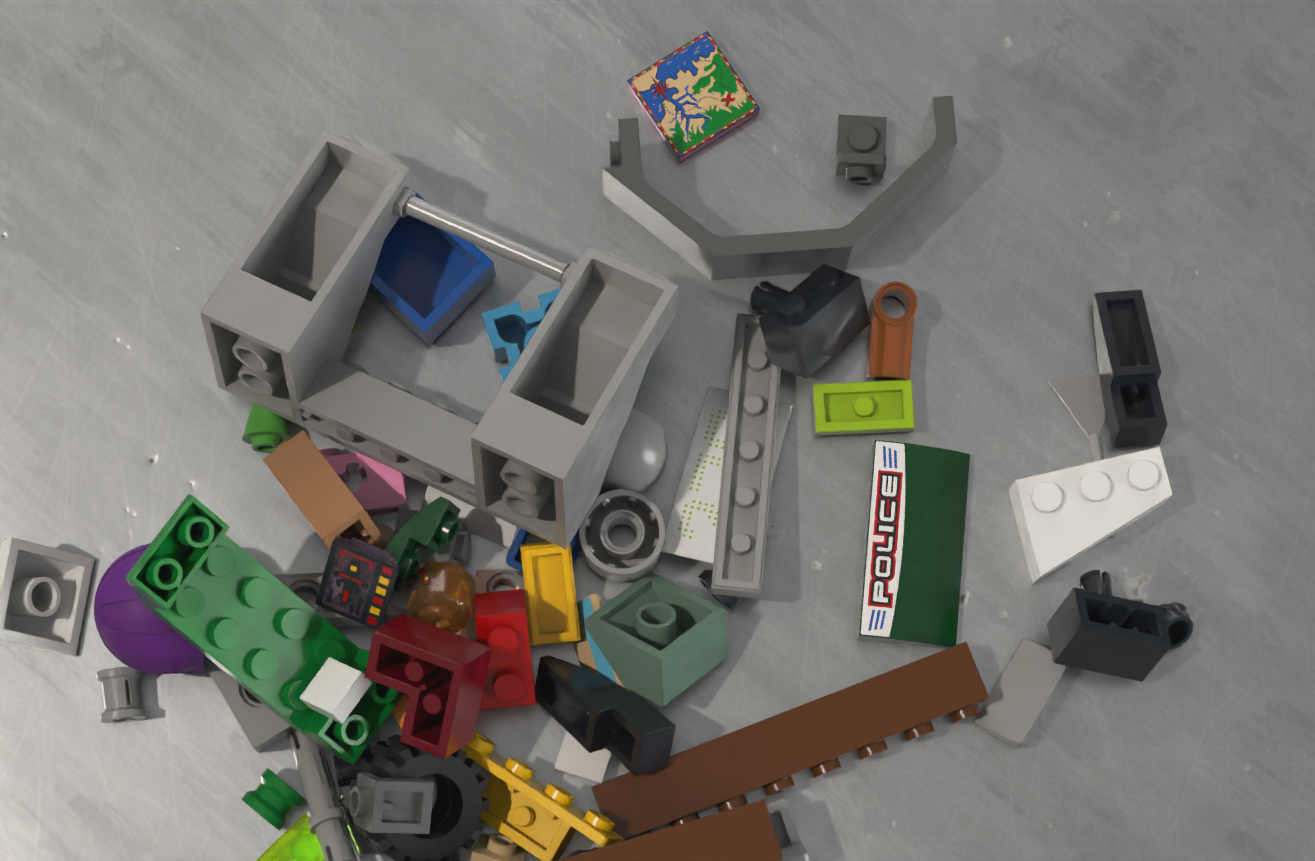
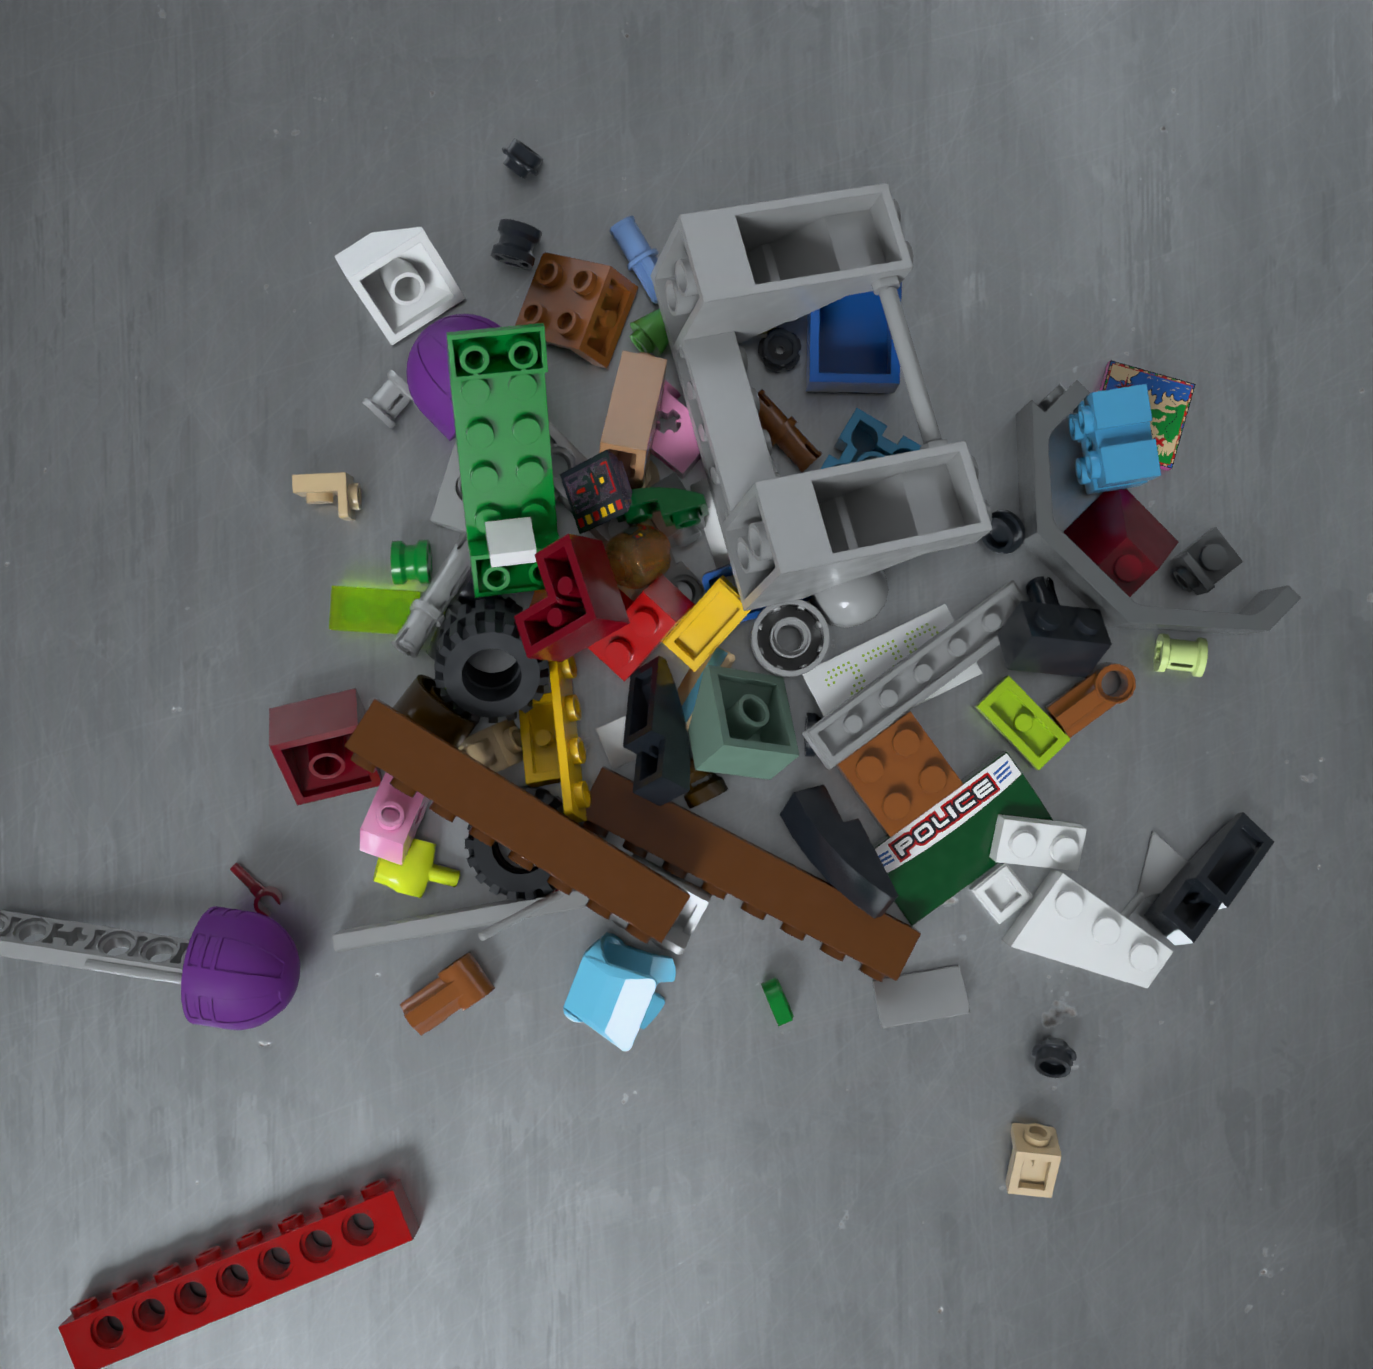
camera: 55 degrees right, 10 degrees up
dark grey bracket [349,772,434,834] -> none
black brick [1047,570,1171,682] -> none
none -> tan bracket [292,472,362,521]
none -> black wheel [491,219,542,269]
none -> black plate [502,138,544,179]
none -> dark orange bracket [515,252,639,369]
none -> medium blue axle [609,216,659,304]
none -> dark brown wheel [684,757,728,809]
none -> black plate [758,328,802,372]
none -> dark orange pin [758,389,823,473]
none -> green tile [761,977,794,1026]
none -> black slope [780,784,899,919]
none -> dark orange brick [836,711,964,837]
none -> white tile [969,863,1034,924]
none -> black plate [982,510,1025,554]
none -> white plate [989,814,1087,871]
none -> tan bracket [1005,1123,1062,1198]
none -> dark red slope [1063,488,1179,597]
none -> dark azure brick [1068,384,1161,494]
none -> yellowish green bush [1153,633,1208,677]

